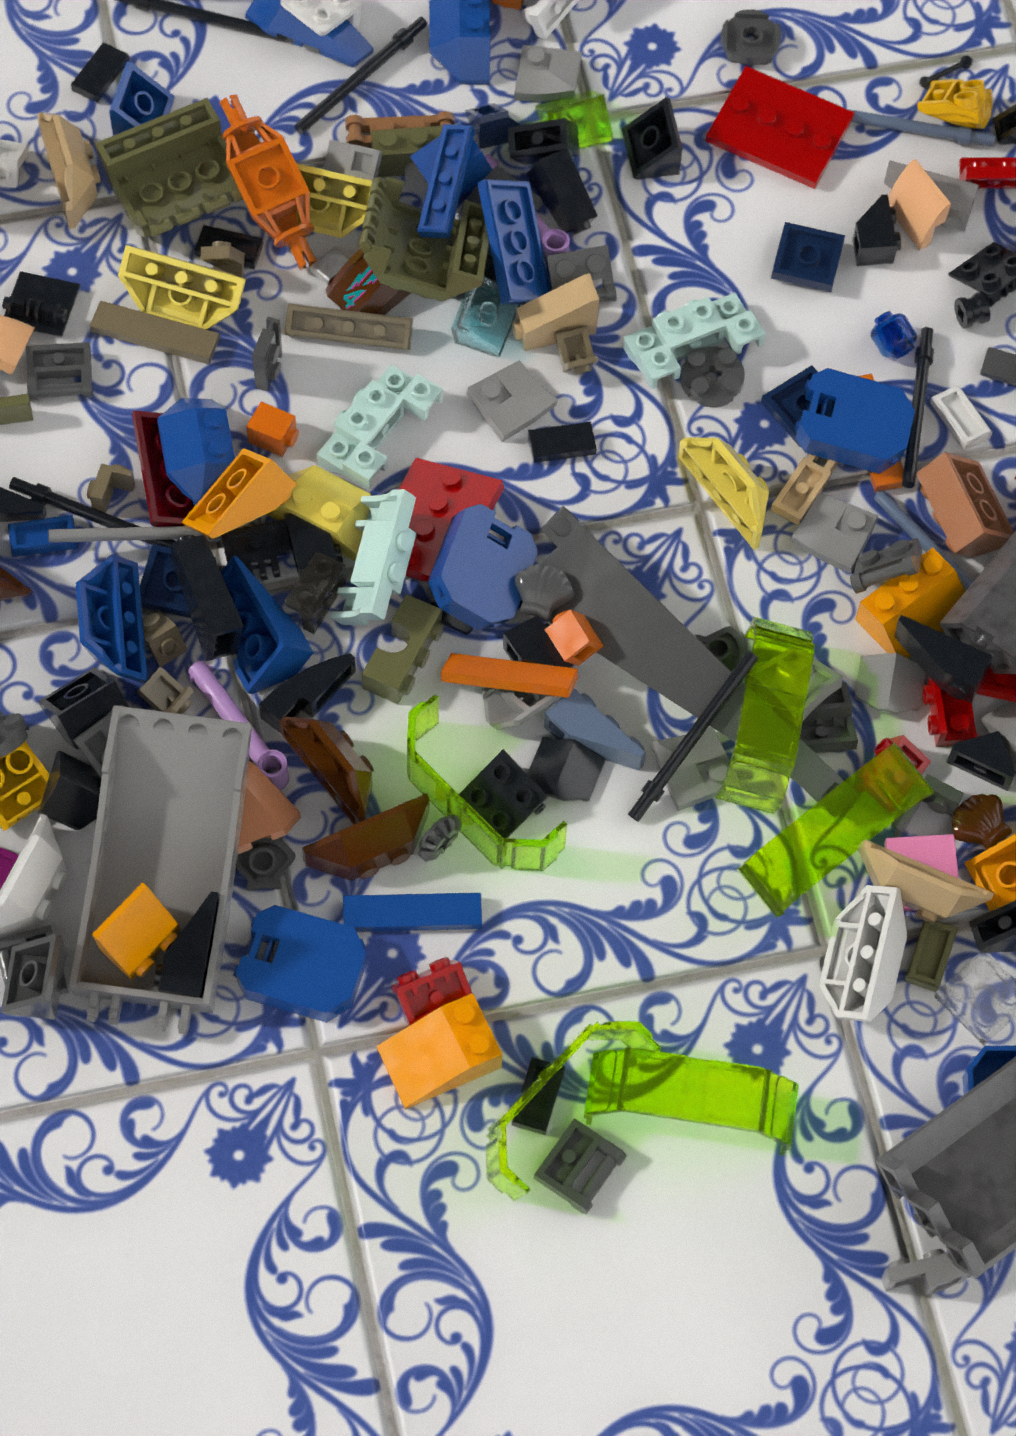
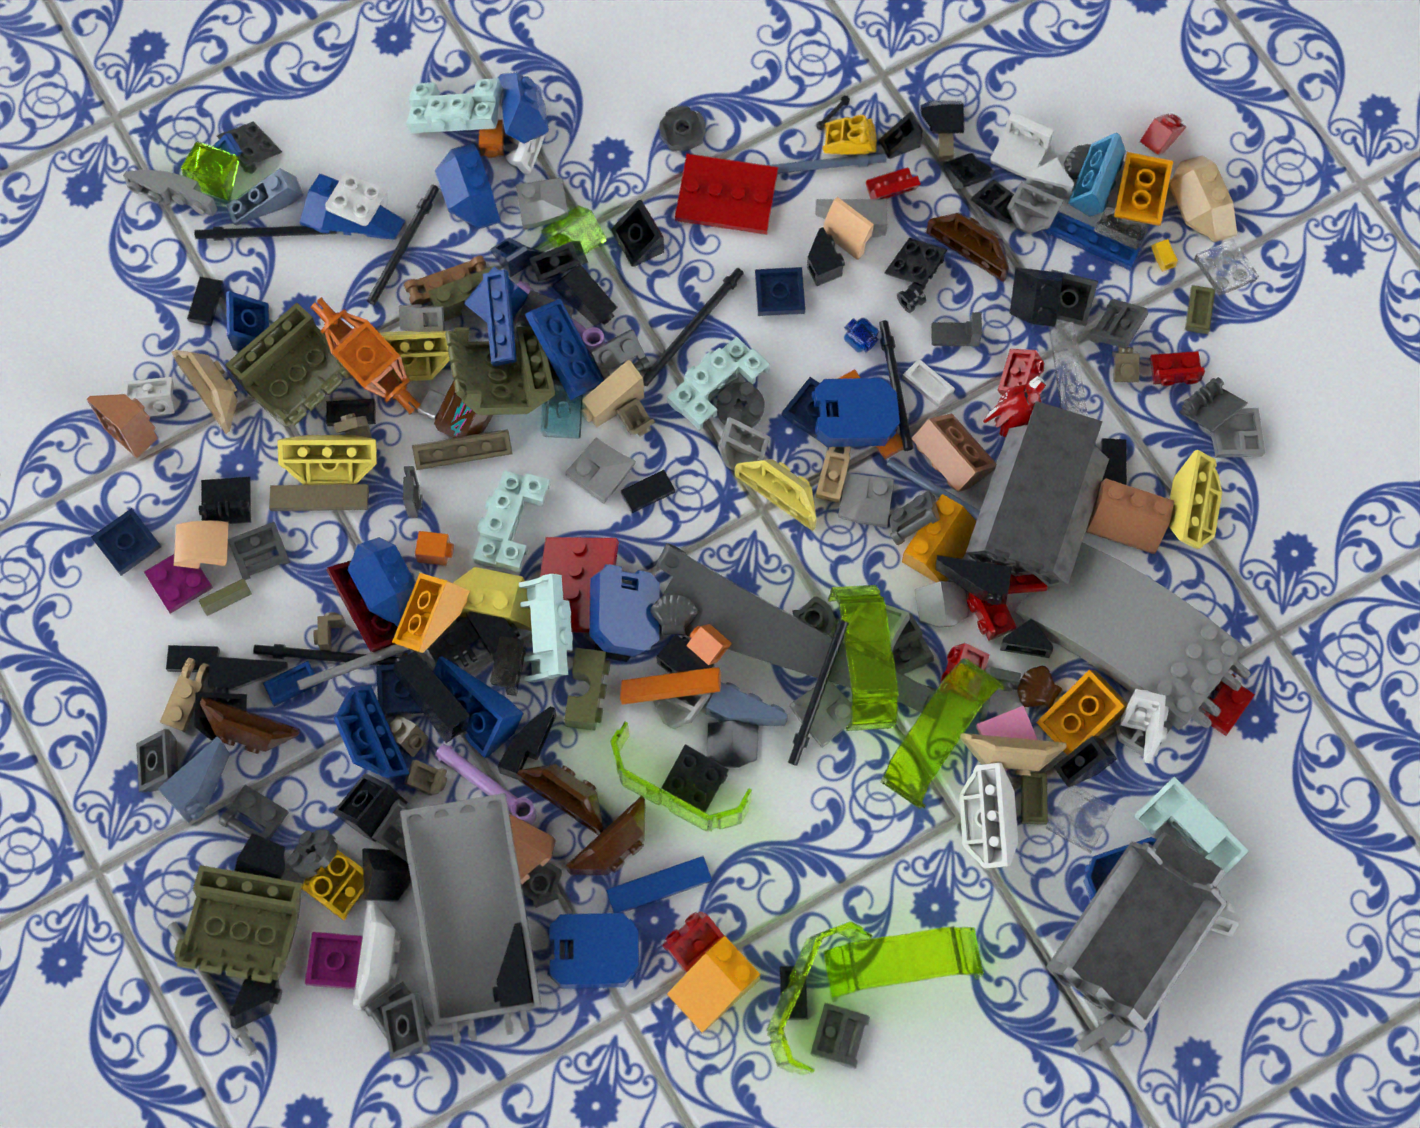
camera: 15 degrees left, 5 degrees up
light orange slope [92,882,180,981] -> none
dark grey gear [418,814,462,862] -> none
none -> black bar [643,268,744,387]
none -> light grey slope [718,417,770,471]

